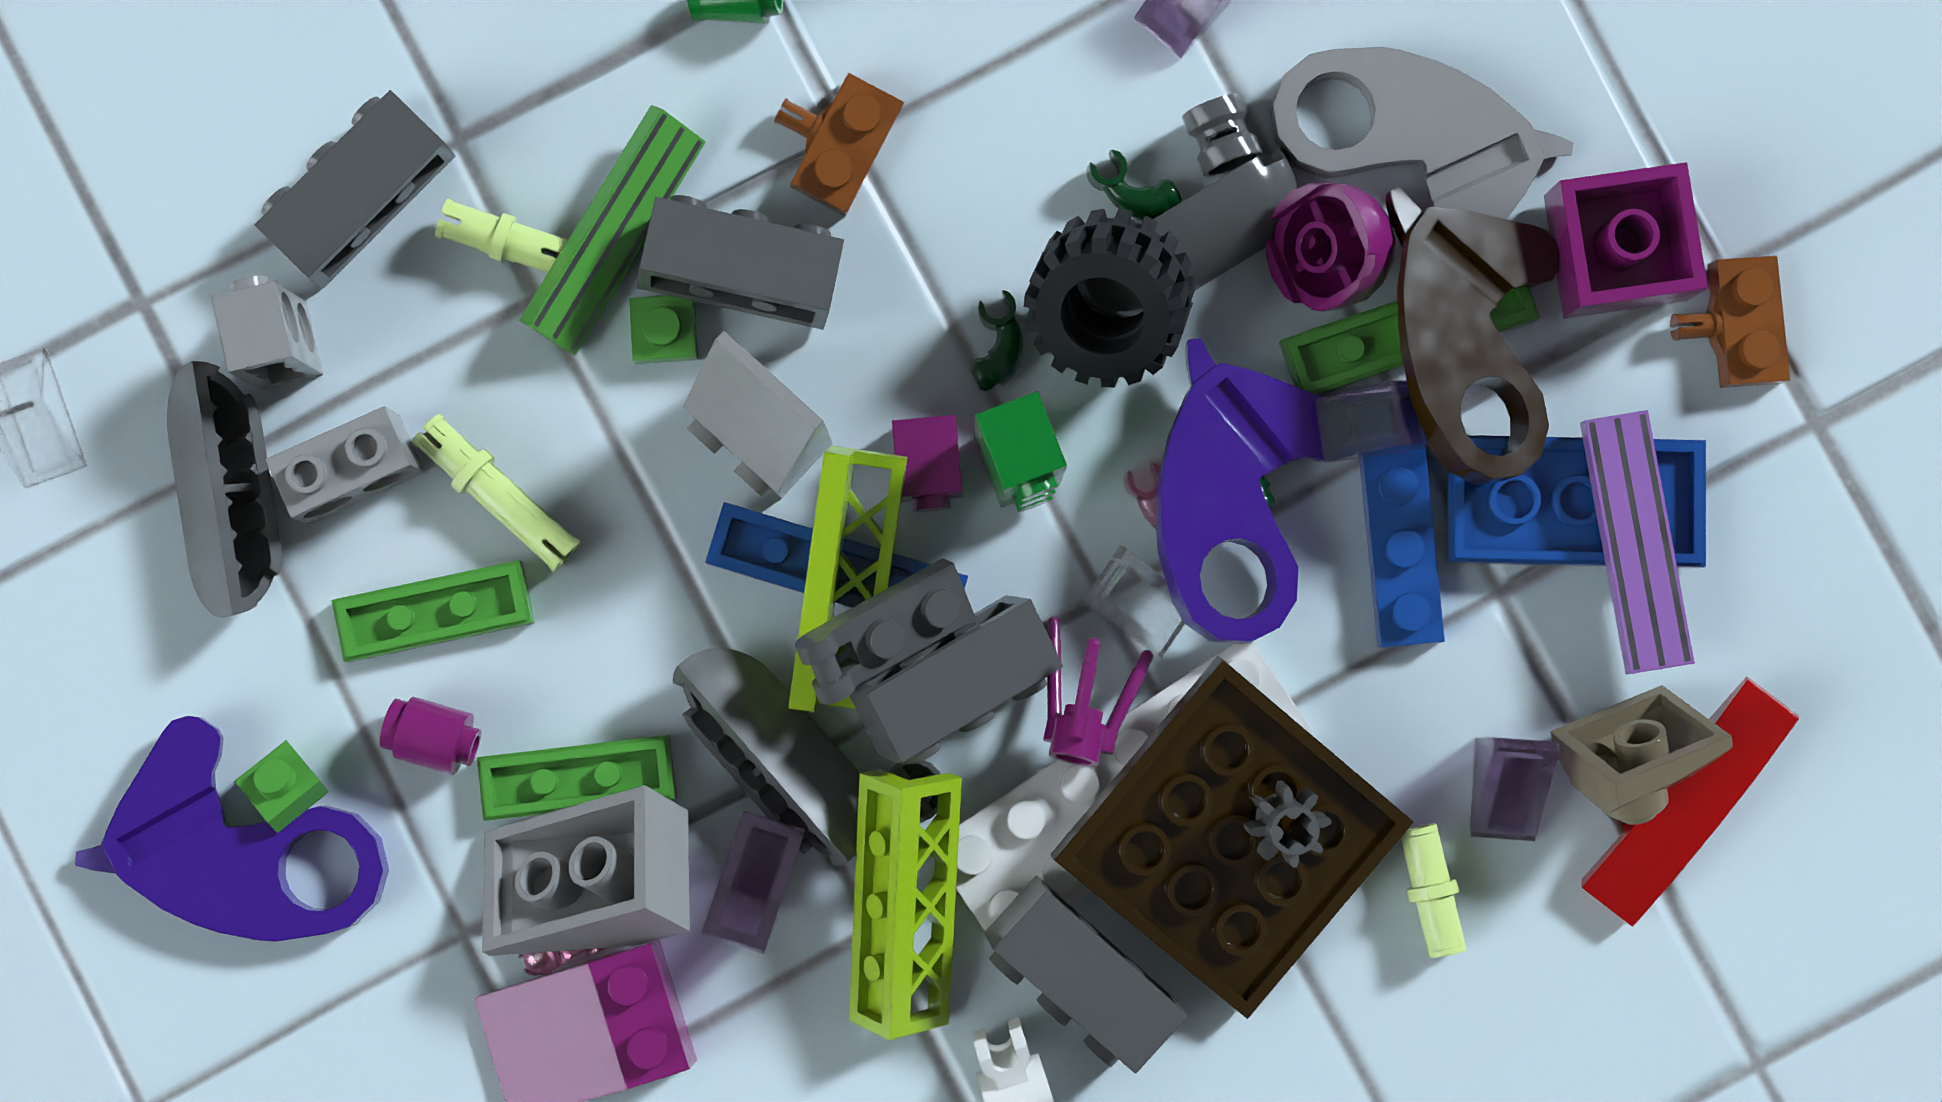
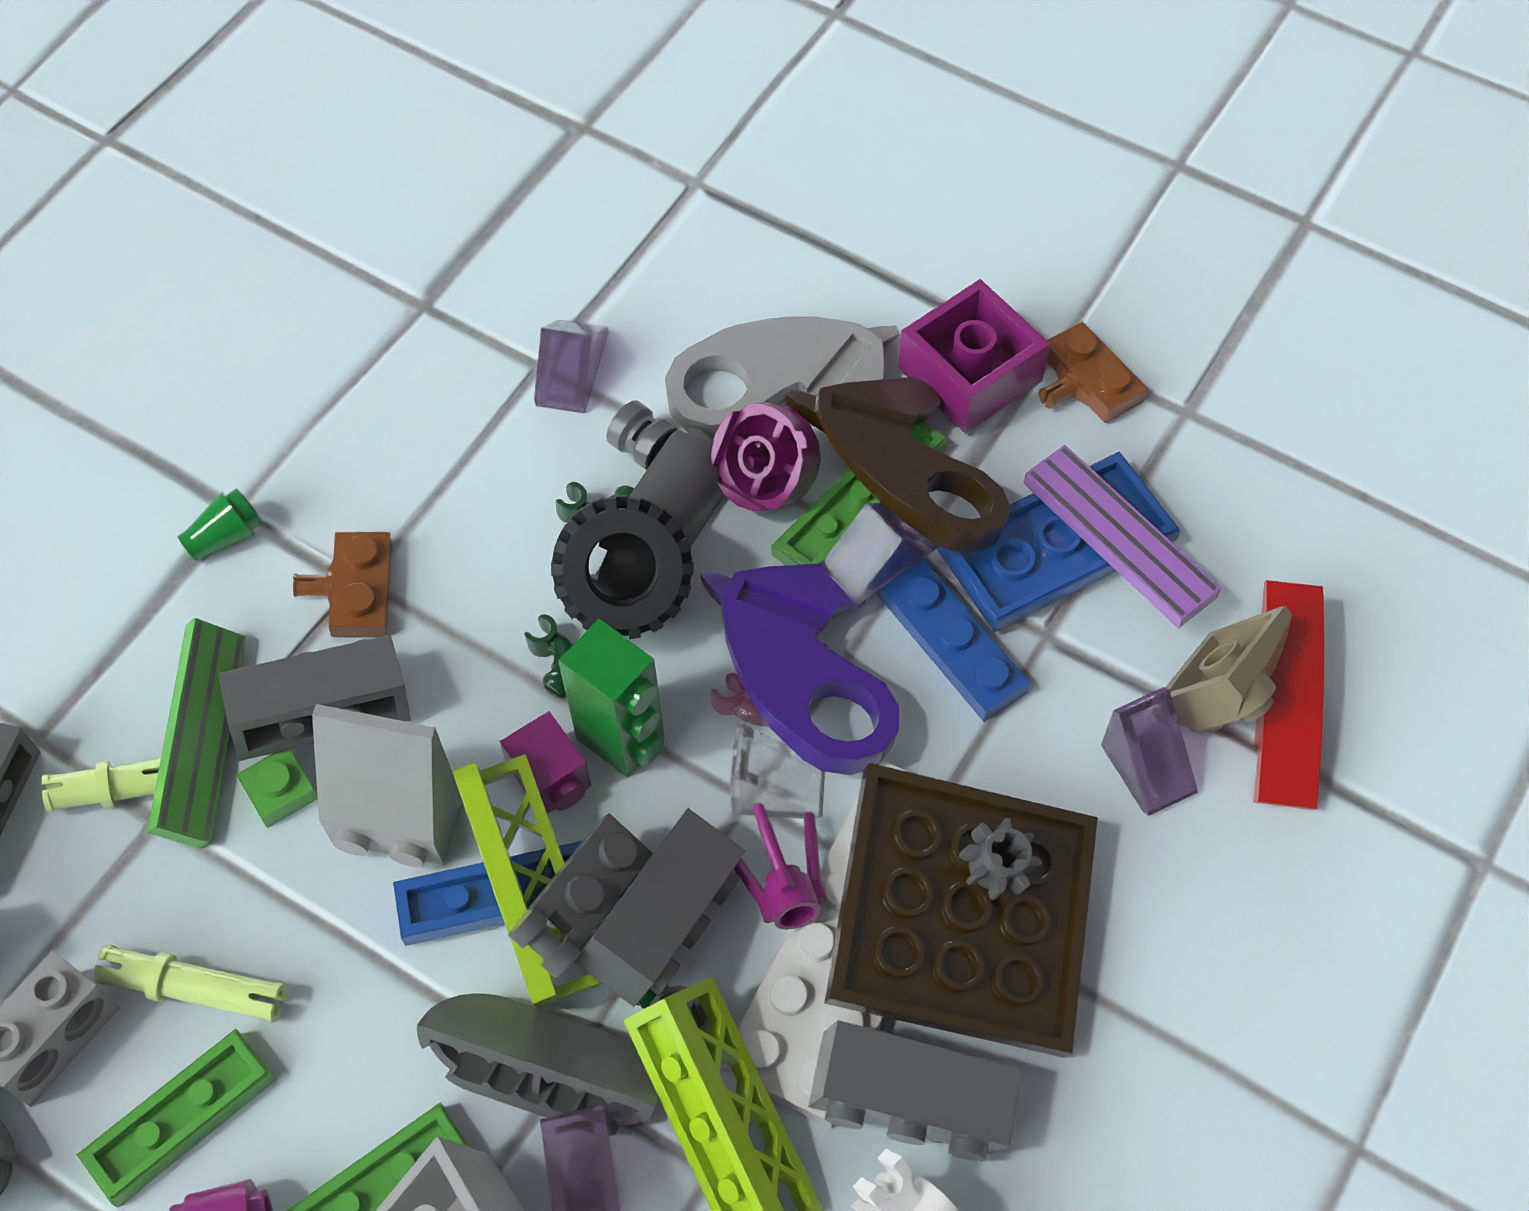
camera: 25 degrees left, 25 degrees down
yellowish green pin [1401,823,1467,958] -> none

